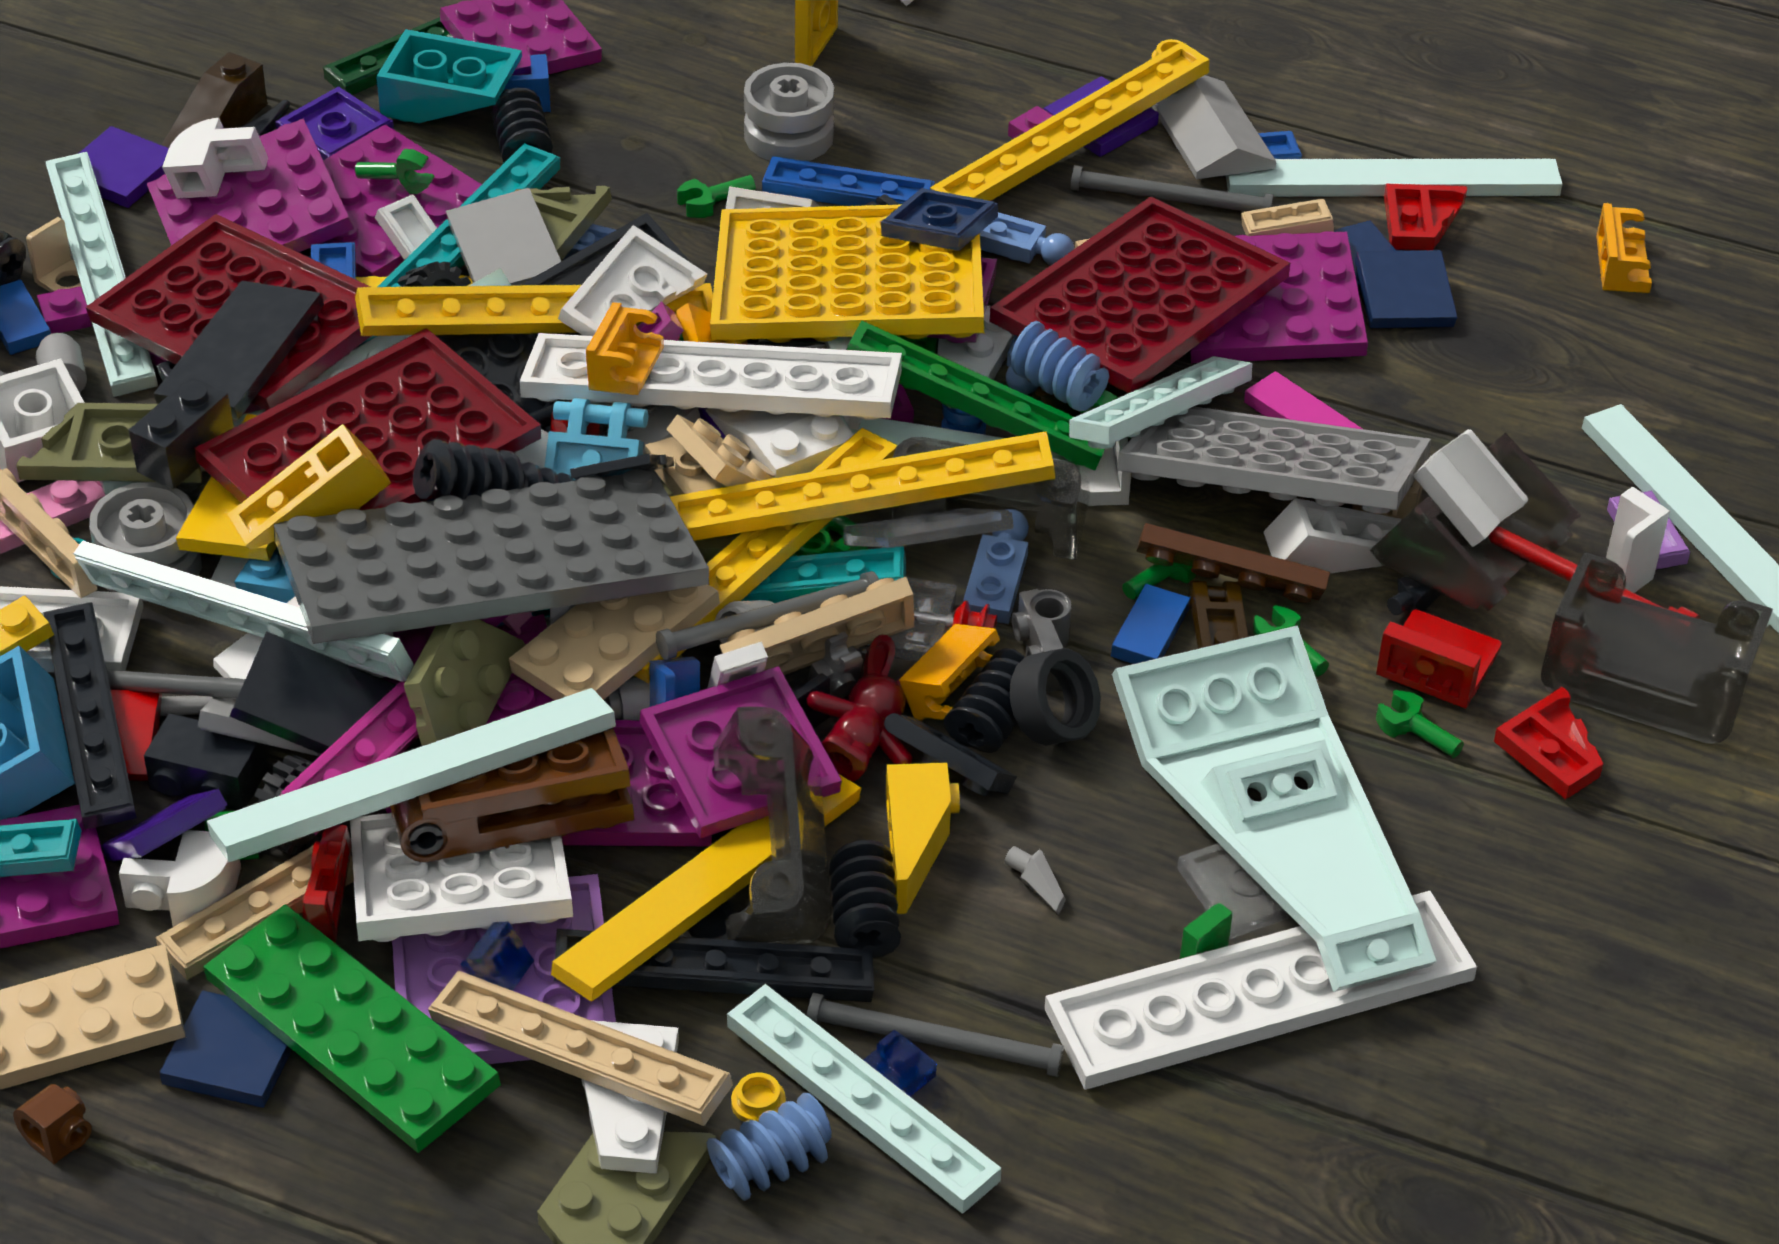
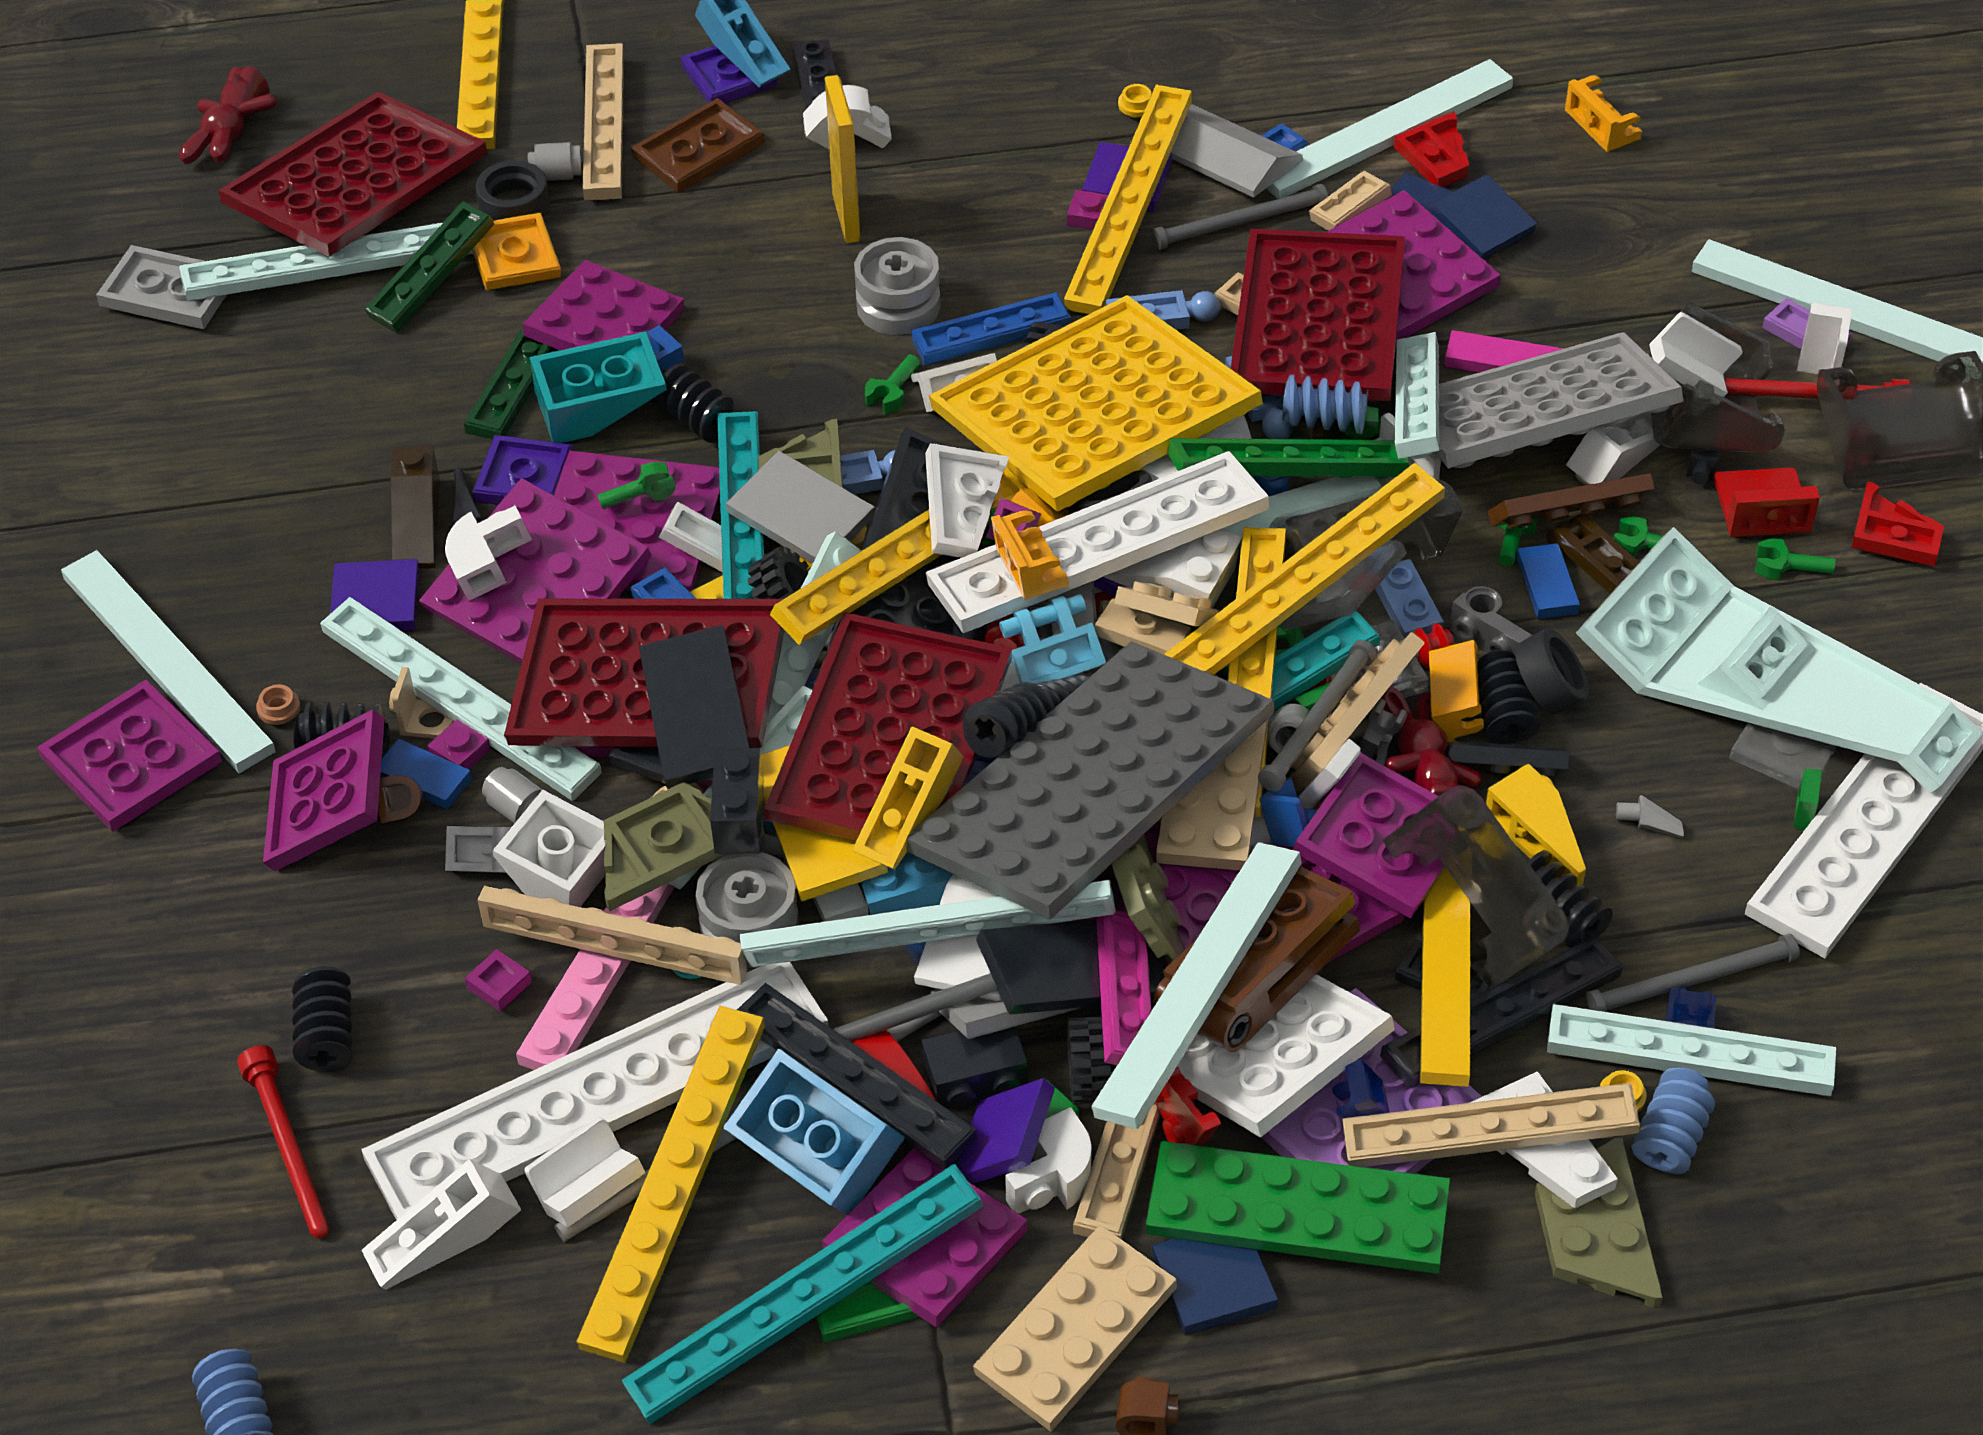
camera: 30 degrees left, 5 degrees up
black piece [570,454,675,479] -> none
dark blue tile [881,188,998,251] -> none

